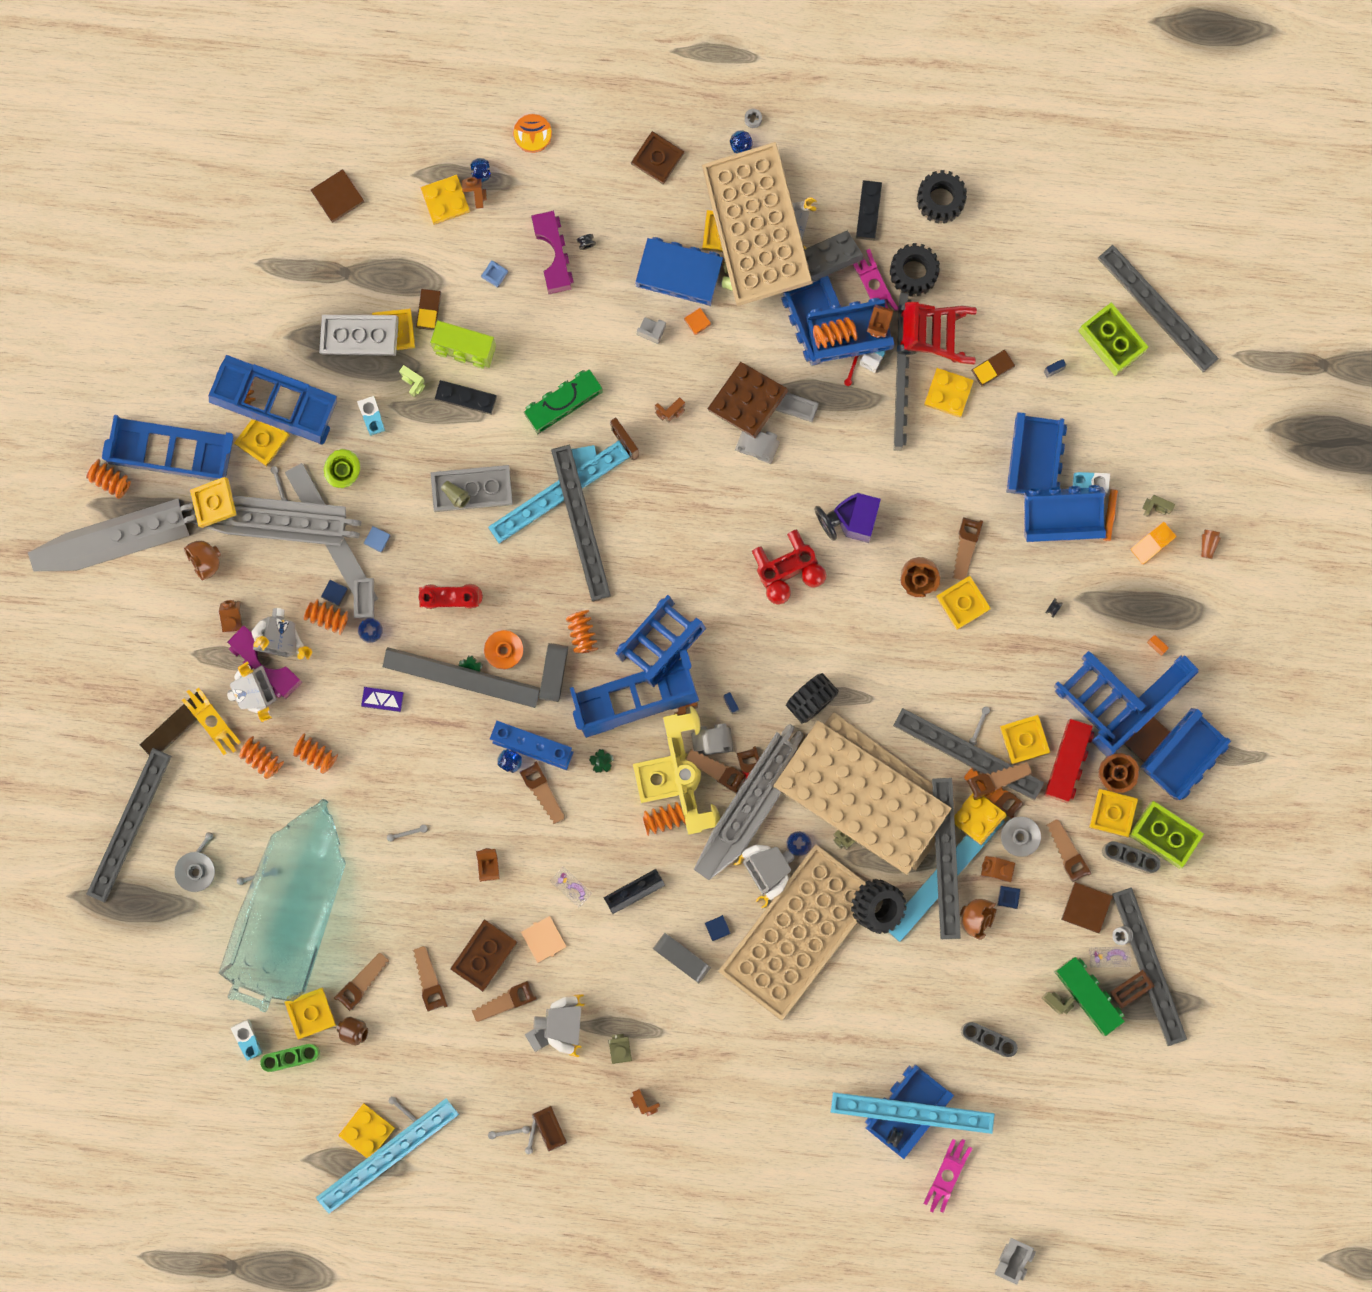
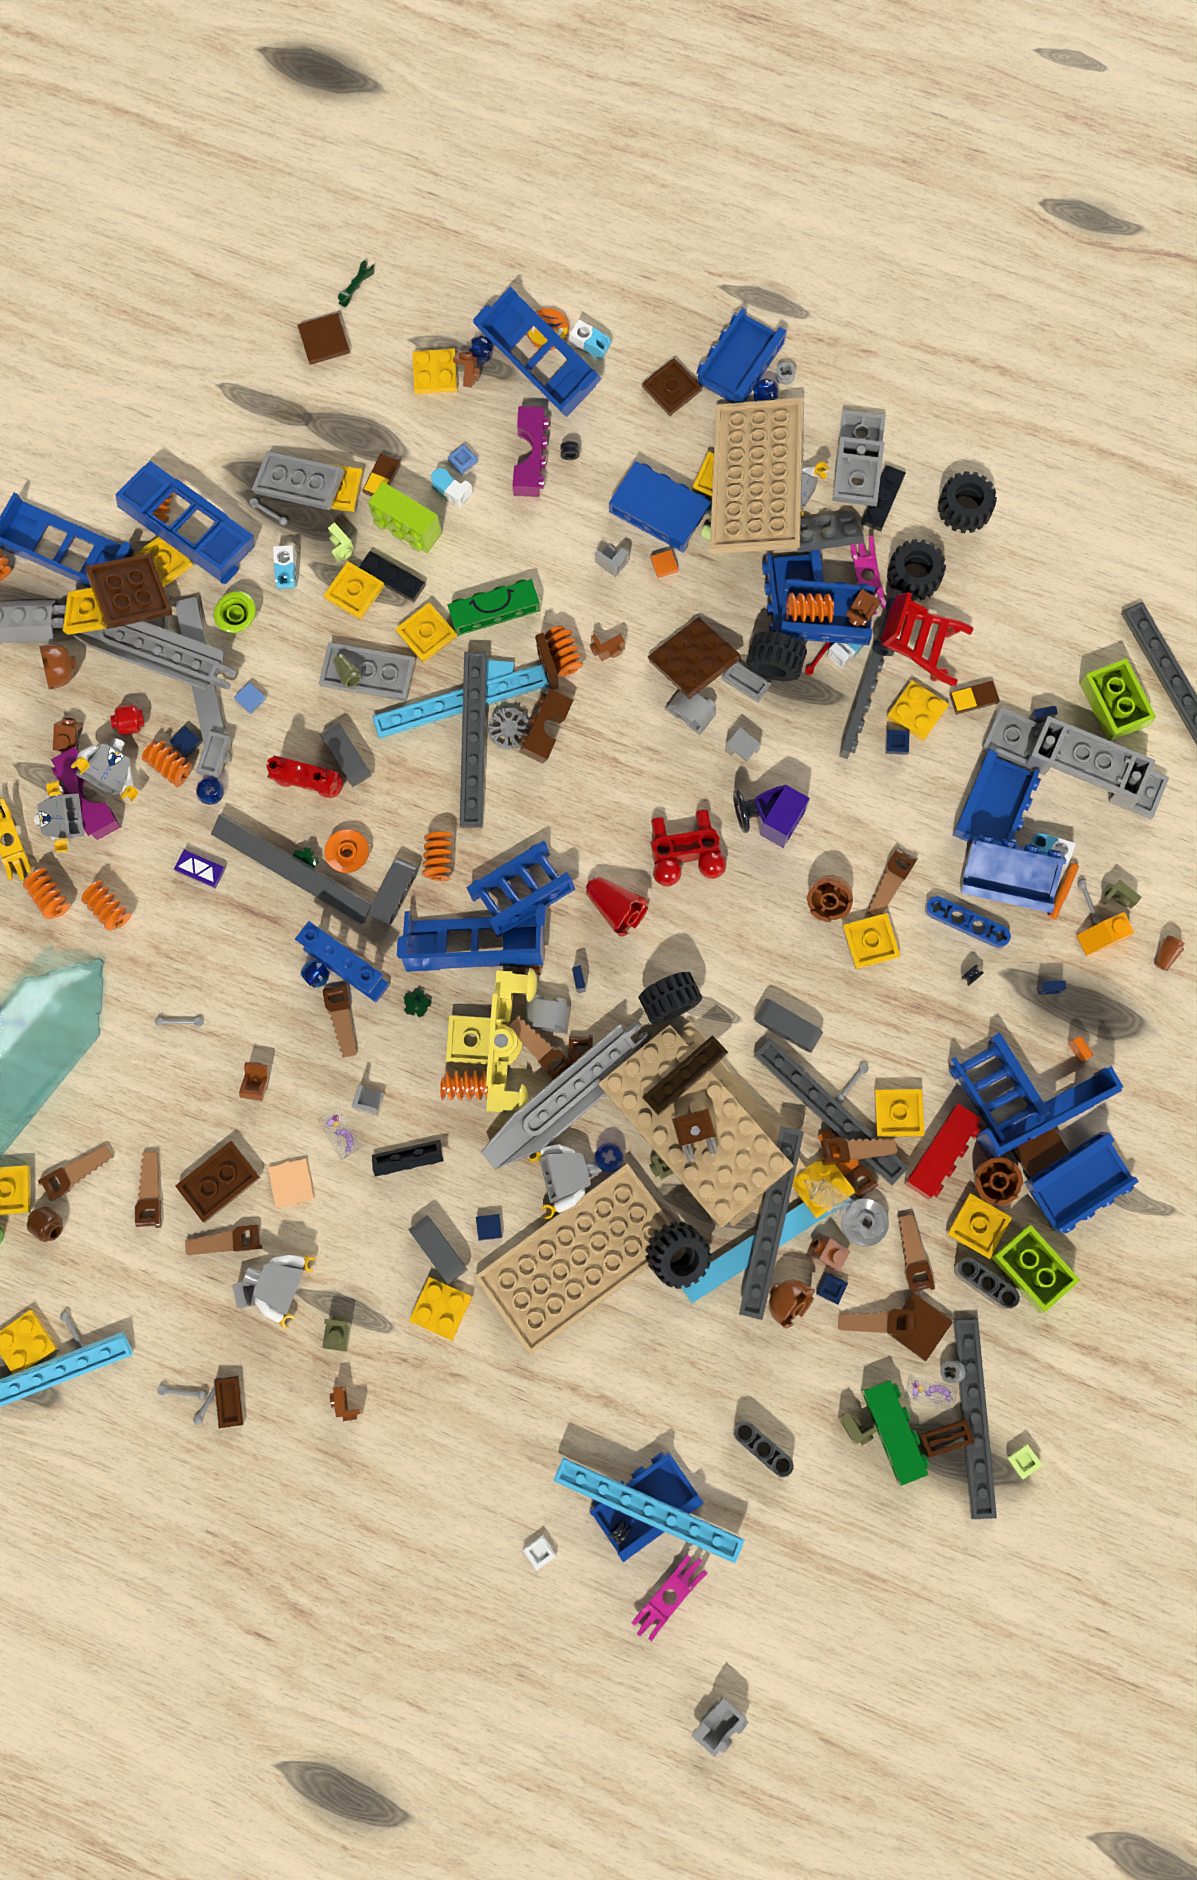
camera: 20 degrees right, 5 degrees down
none -> reddish brown plate [85,553,172,629]
none -> red head [110,705,145,735]
none -> light grey hinge [249,498,287,525]
none -> dark grey beam [320,723,372,787]
none -> yellow plate [323,561,385,621]
none -> dark green piece [338,260,375,307]
none -> light grey panel [351,1084,384,1116]
none -> yellow plate [395,603,457,664]
none -> yellow plate [409,1277,473,1341]
none -> leg [431,468,473,509]
none -> blue piece [473,286,602,418]
none -> light grey wheel [488,708,530,750]
none -> reddish brown arch [518,688,573,764]
none -> white tile [522,1534,557,1571]
none -> orange piece [544,626,583,677]
none -> leg [568,319,612,359]
none -> red cone [586,877,649,937]
none -> dark brown tile [642,1035,729,1116]
none -> reddish brown piece [672,1109,718,1162]
none -> blue panel [696,307,787,403]
none -> light grey panel [725,728,761,761]
none -> black tyre [746,631,807,681]
none -> dark grey beam [753,999,823,1053]
none -> clear plate [804,1179,885,1239]
none -> light grey bracket [832,410,886,506]
none -> piece [838,1309,917,1337]
none -> dark blue plate [885,730,910,755]
none -> blue beam [925,896,1011,948]
none -> light grey bracket [982,707,1170,819]
none -> yellowish green plate [1006,1444,1042,1480]
none -> dark blue tile [1037,980,1066,995]
none -> light grey hinge [1078,880,1102,925]

